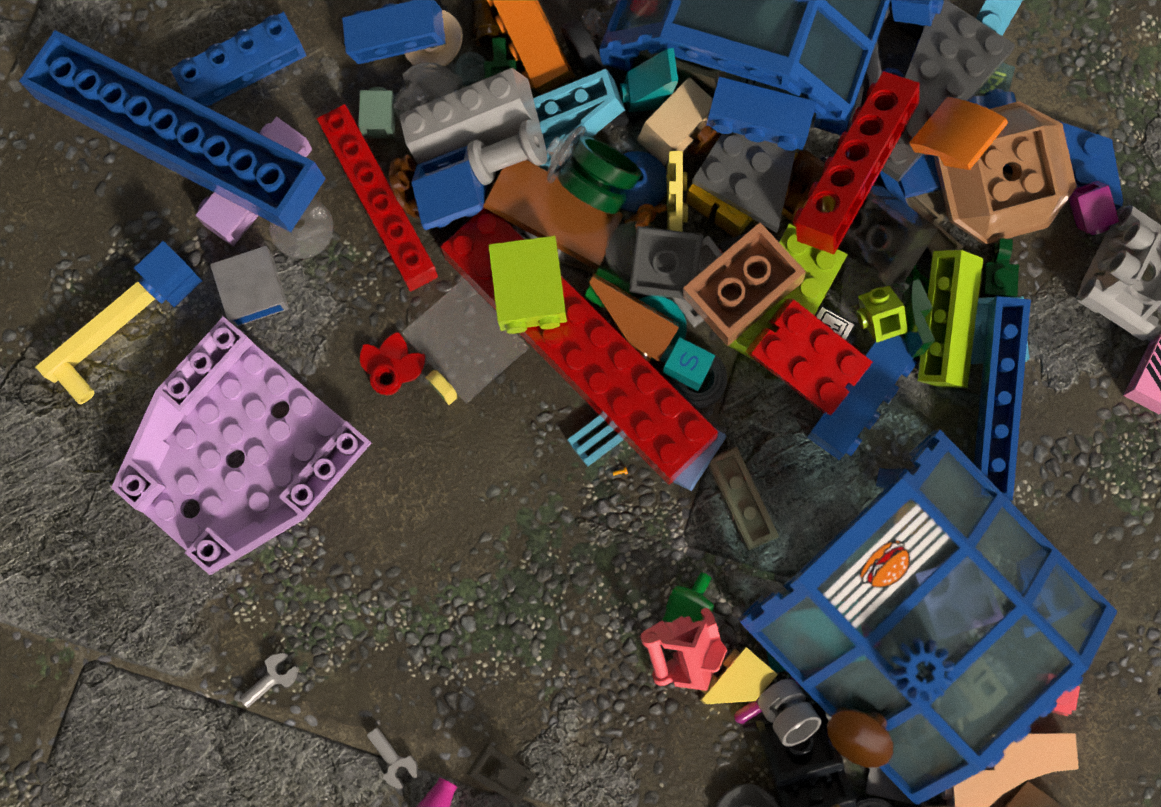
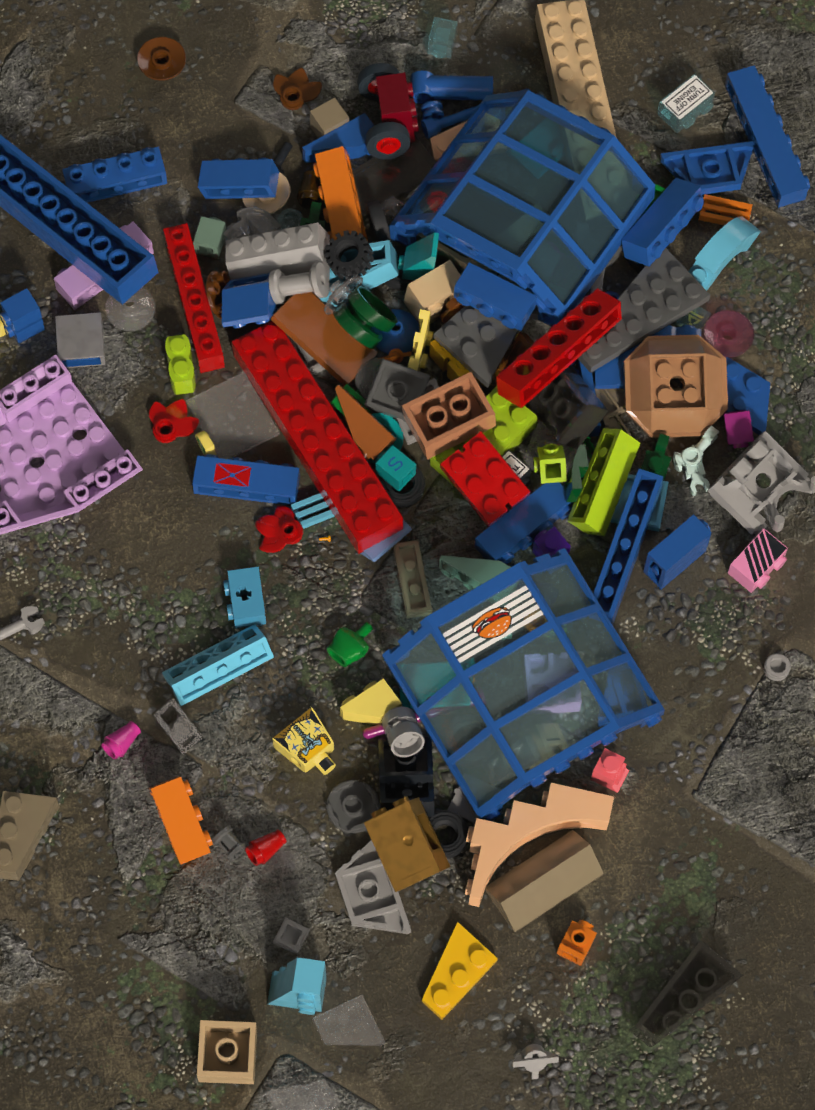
camera: 10 degrees right, 10 degrees down
light grey bar [367,727,418,789] -> none
lime brick [489,236,567,334] -> none
coral piece [641,608,727,691] -> none
reddish brown dish [827,707,893,768] -> none
blue gear [890,638,955,702] -> none
orange slope [909,97,1008,170] -> none
none -> medium azure fence [162,624,274,706]
none -> lime brick [165,334,196,395]
none -> blue brick [193,454,300,505]
none -> dark azure brick [223,567,266,628]
none -> red plate [255,506,303,553]
none -> torso [272,707,336,775]
none -> black tyre [325,230,374,280]
none -> sand green slope [439,555,521,607]
none -> dark purple brick [532,527,571,557]
none -> blue brick [643,514,712,590]
none -> light aqua piece [673,425,719,496]
none -> clear pink dish [704,310,754,357]

